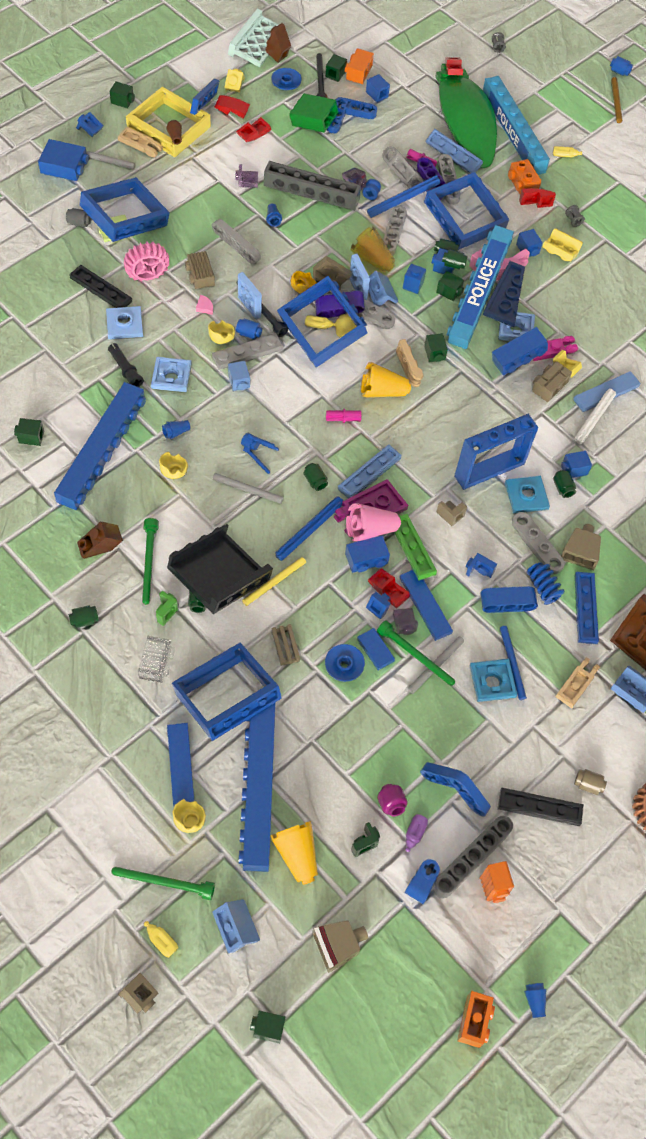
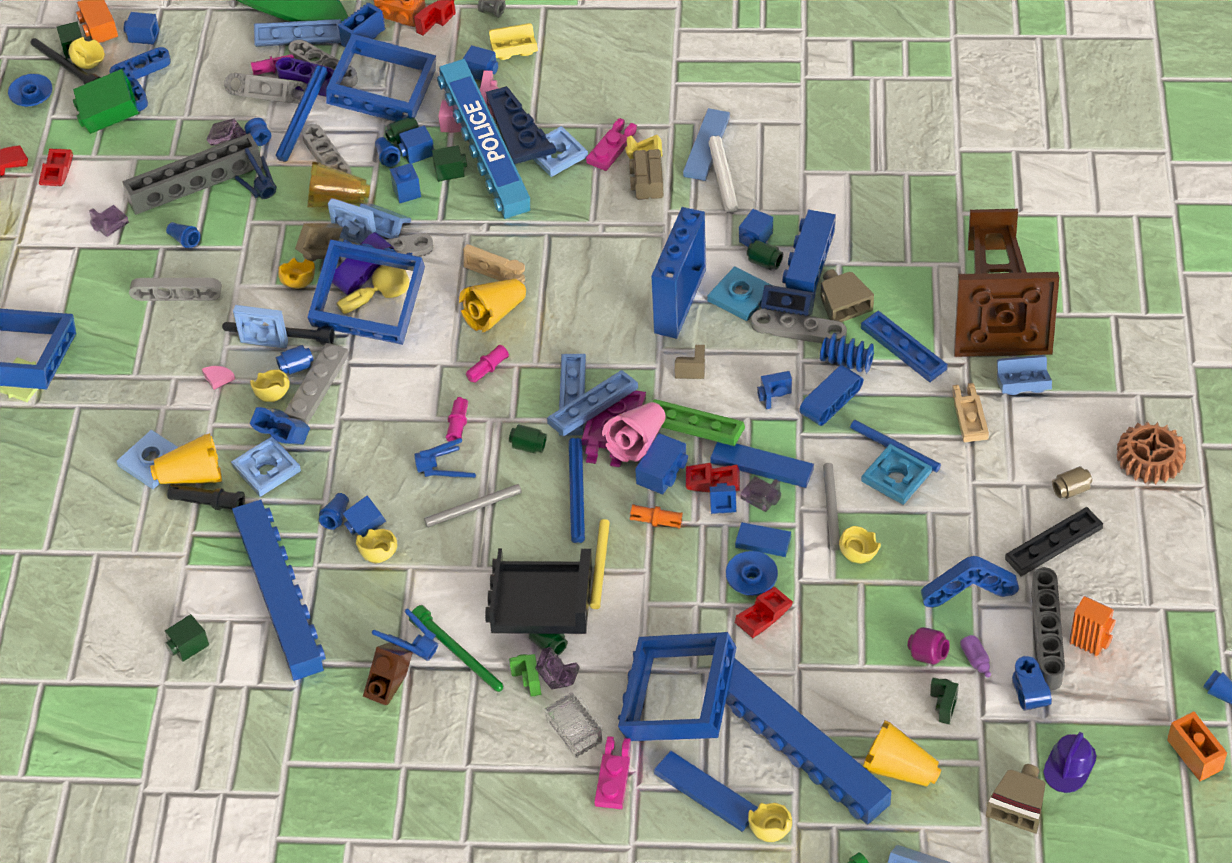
camera: 35 degrees left, 10 degrees down
dark green brick [68,605,99,628] -> none
black tile [69,265,132,308] -> none
bright pink gear [124,241,169,282] -> none
dark tan brick [185,251,215,289] -> none
medium blue brick [228,361,250,391] -> none
dark tan tile [272,624,300,666] -> none
green piece [377,620,455,686] -> none
dark green brick [424,333,448,362] -> none
dark green brick [442,249,468,270] -> none
blue brick [492,327,548,376] -> none
none -> light yellow hair [69,37,105,70]
none -> yellow cone [150,433,222,484]
none -> dark blue plant [235,148,277,199]
none -> blue brick [250,407,310,445]
none -> blue brick [338,3,386,49]
none -> blue brick [343,495,386,537]
none -> blue plant [372,609,439,661]
none -> blue cone [375,137,401,167]
none -> dark pink axle [446,397,468,442]
none -> clear purple bracket [535,647,580,690]
none -> medium blue tile [547,370,638,437]
none -> dark pink hinge [595,736,631,809]
none -> orange pin [630,504,683,529]
none -> red slope [734,586,793,638]
none -> dark blue brick [761,285,816,316]
none -> blue brick [782,209,836,293]
none -> light yellow hair [839,526,881,564]
none -> dark purple piece [1043,732,1097,793]

